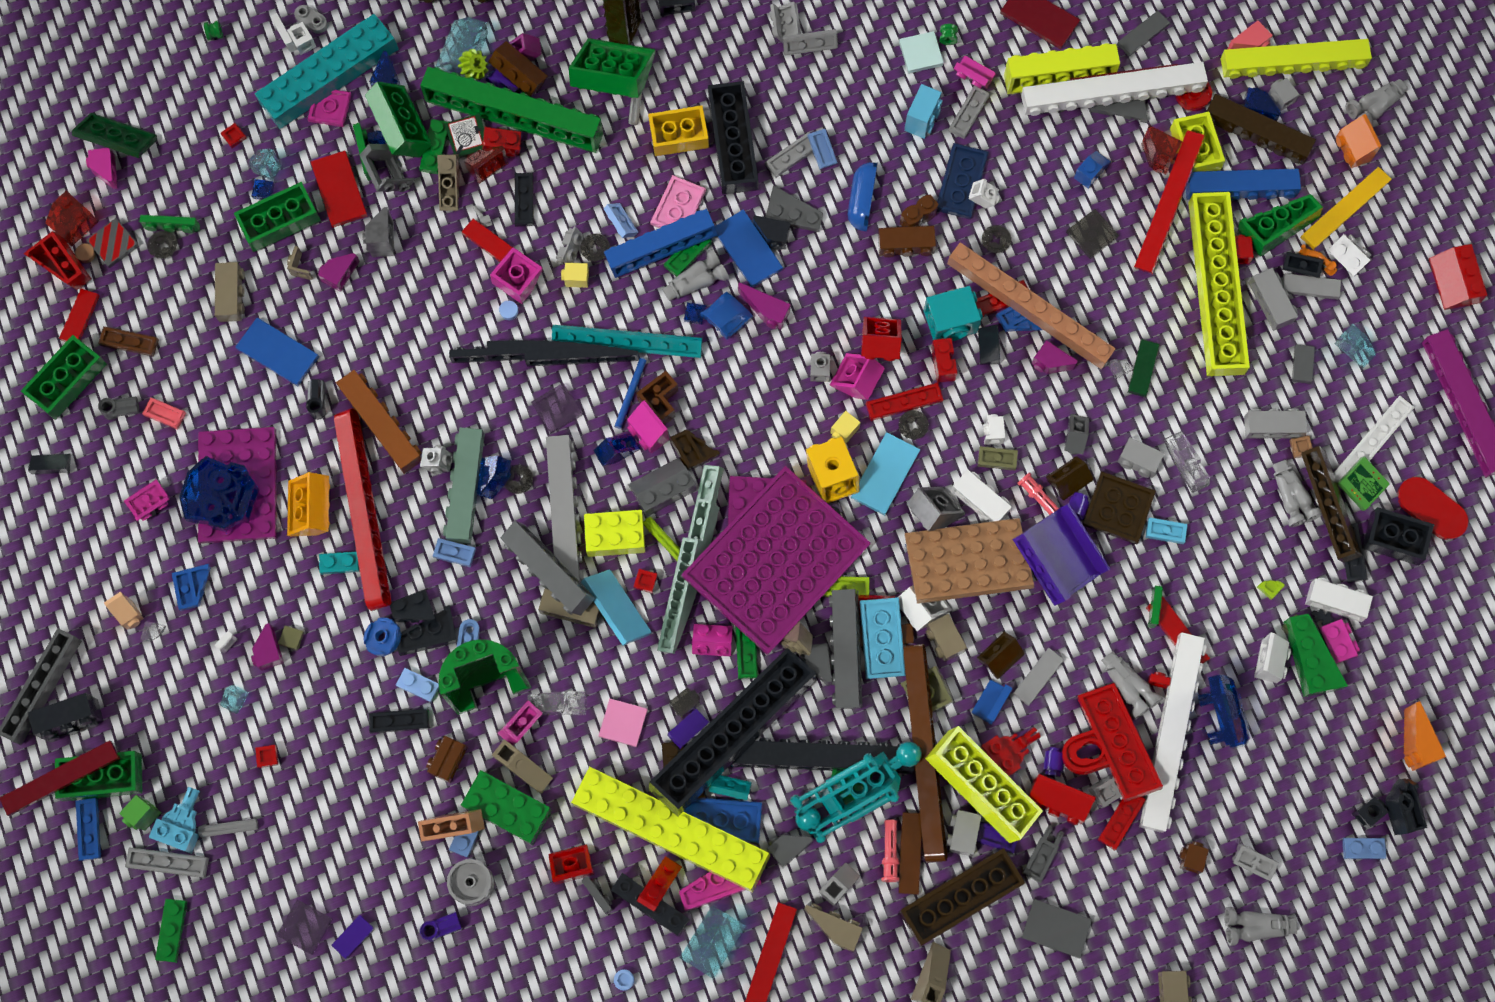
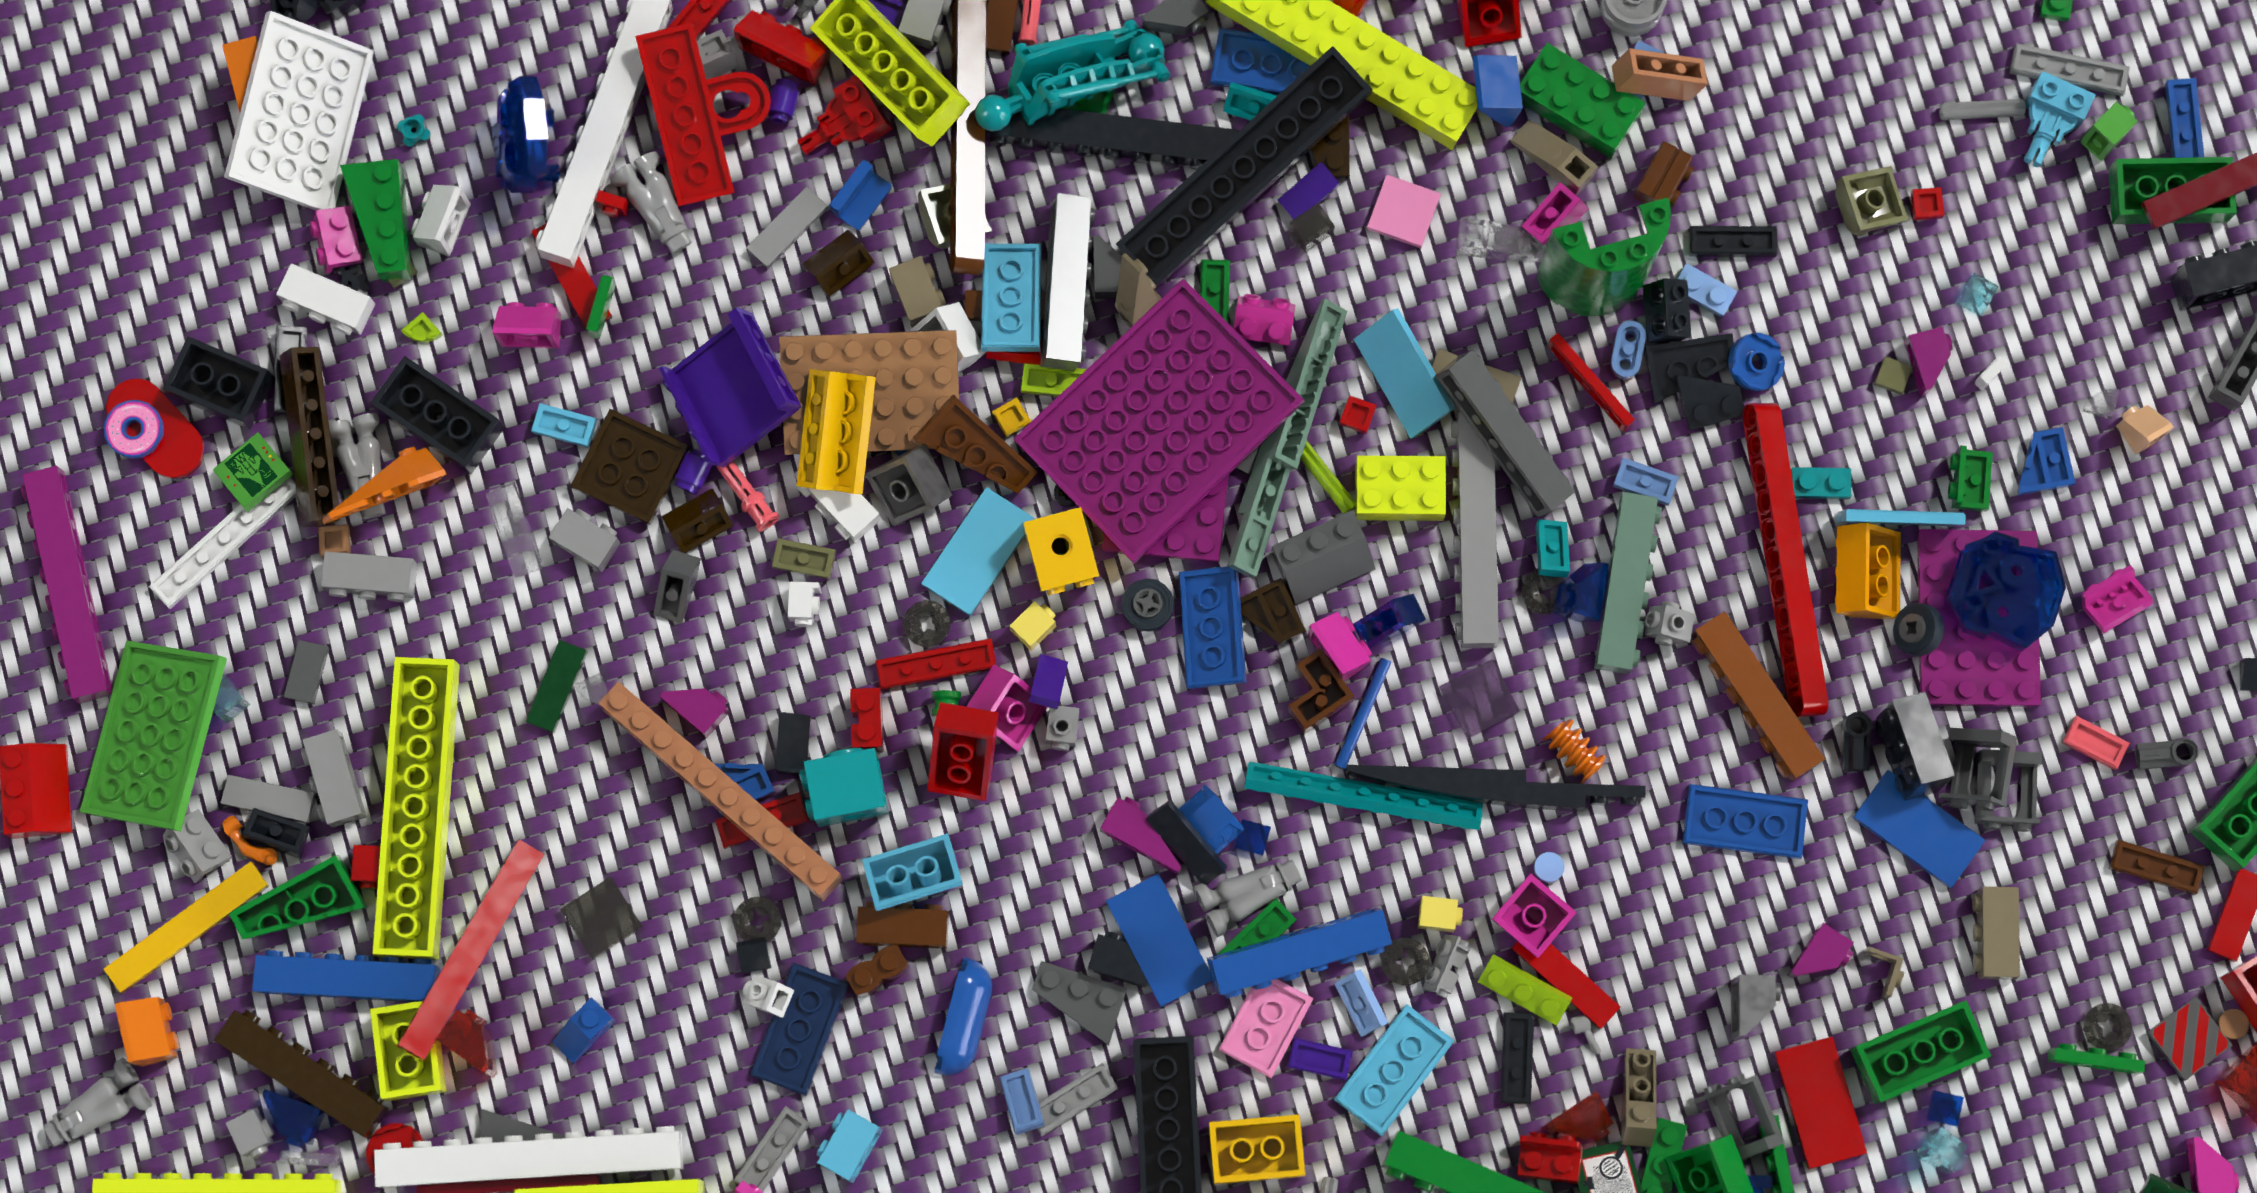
camera: 175 degrees left, 5 degrees up
none -> bright green plate [80,640,227,832]
none -> tile [104,400,164,459]
none -> white plate [224,11,374,210]
none -> clear tile [279,1151,340,1167]
none -> orange wedge [322,446,446,524]
none -> black brick [370,356,505,474]
none -> teal plate [397,114,431,147]
none -> dark pink slope [492,302,561,348]
none -> black tile [736,937,771,973]
none -> yellow slope [796,369,876,495]
none -> medium azure slope [862,833,963,911]
none -> reddish brown wing [913,394,1038,493]
none -> green wheel [932,690,961,717]
none -> yellow tile [992,397,1032,438]
none -> dark purple tile [1029,654,1068,709]
none -> black wheel [1121,578,1174,632]
none -> black tile [1146,799,1227,885]
none -> blue tile [1179,566,1247,689]
none -> dark purple tile [1287,1038,1353,1081]
none -> medium azure tile [1334,1004,1454,1137]
none -> blue slope [1472,55,1523,127]
none -> lime plate [1478,954,1572,1026]
none -> teal plate [1535,519,1570,578]
none -> orange piece [1542,719,1606,784]
none -> red tile [1547,332,1635,432]
none -> black brick [1643,278,1692,344]
none -> blue tile [1682,784,1808,859]
none -> olive slope [1835,166,1910,236]
none -> medium azure tile [1837,509,1966,527]
none -> brick [1876,692,1955,801]
none -> black wheel [1893,603,1944,656]
none -> dark grey panel [1939,728,2017,811]
none -> green bracket [1948,445,1993,512]
none -> dark grey panel [1974,749,2042,832]

